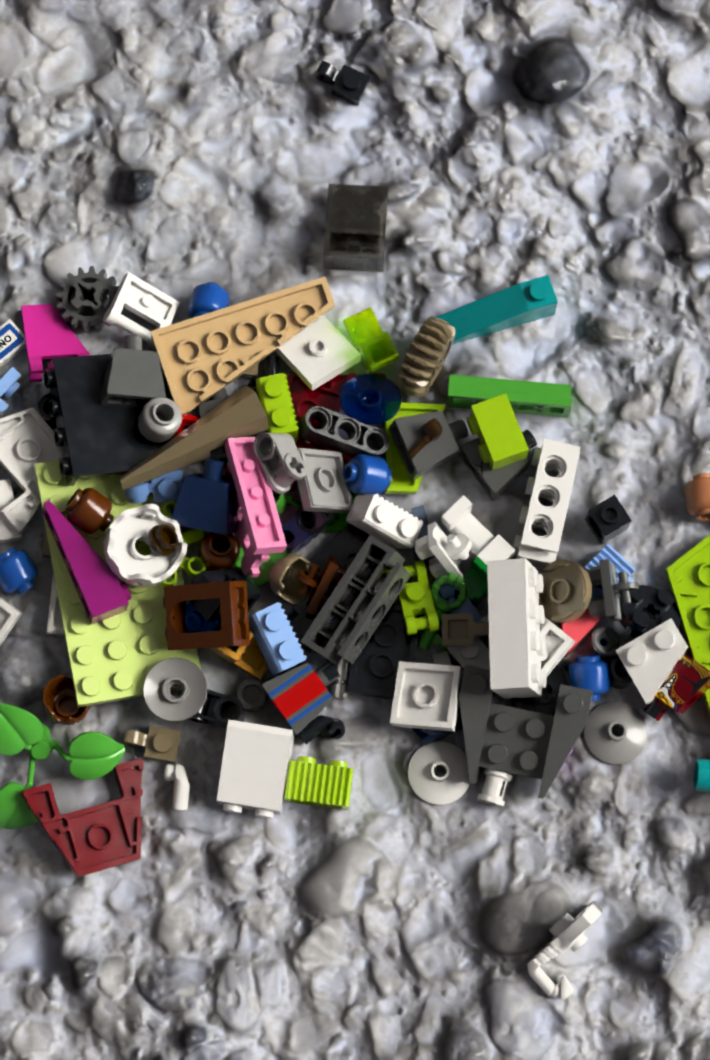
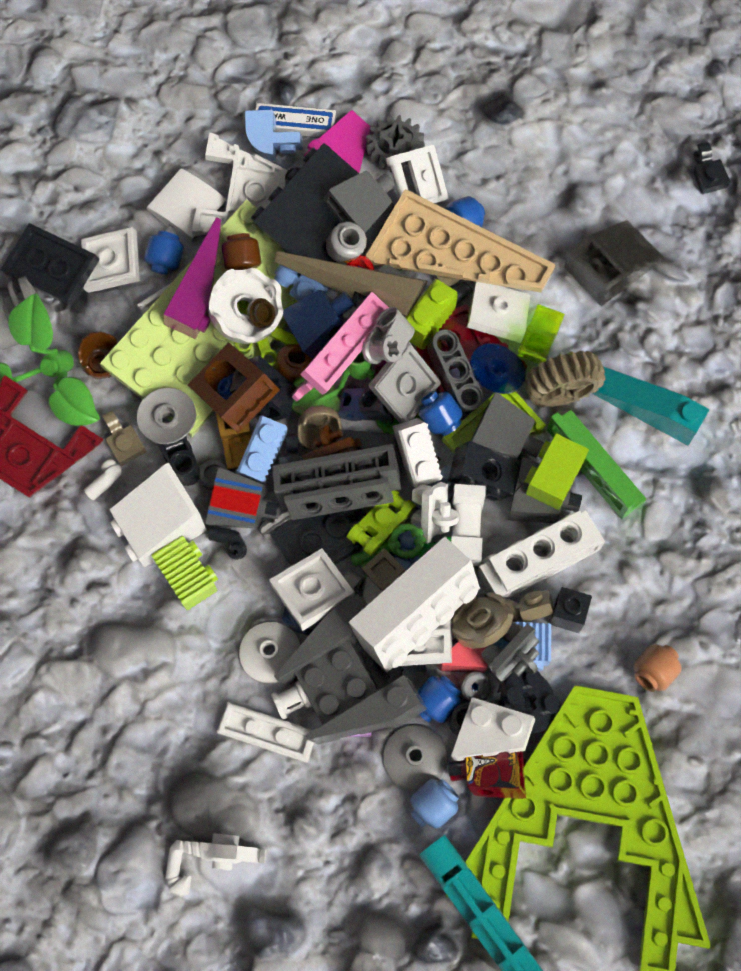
camera: 50 degrees right, 5 degrees down
dark brown hand [407,418,442,459] -> none
none -> white tile [217,702,314,764]
none -> medium blue head [410,779,459,829]
none -> black brick [448,441,522,502]
none -> dark tan plate [506,590,554,622]

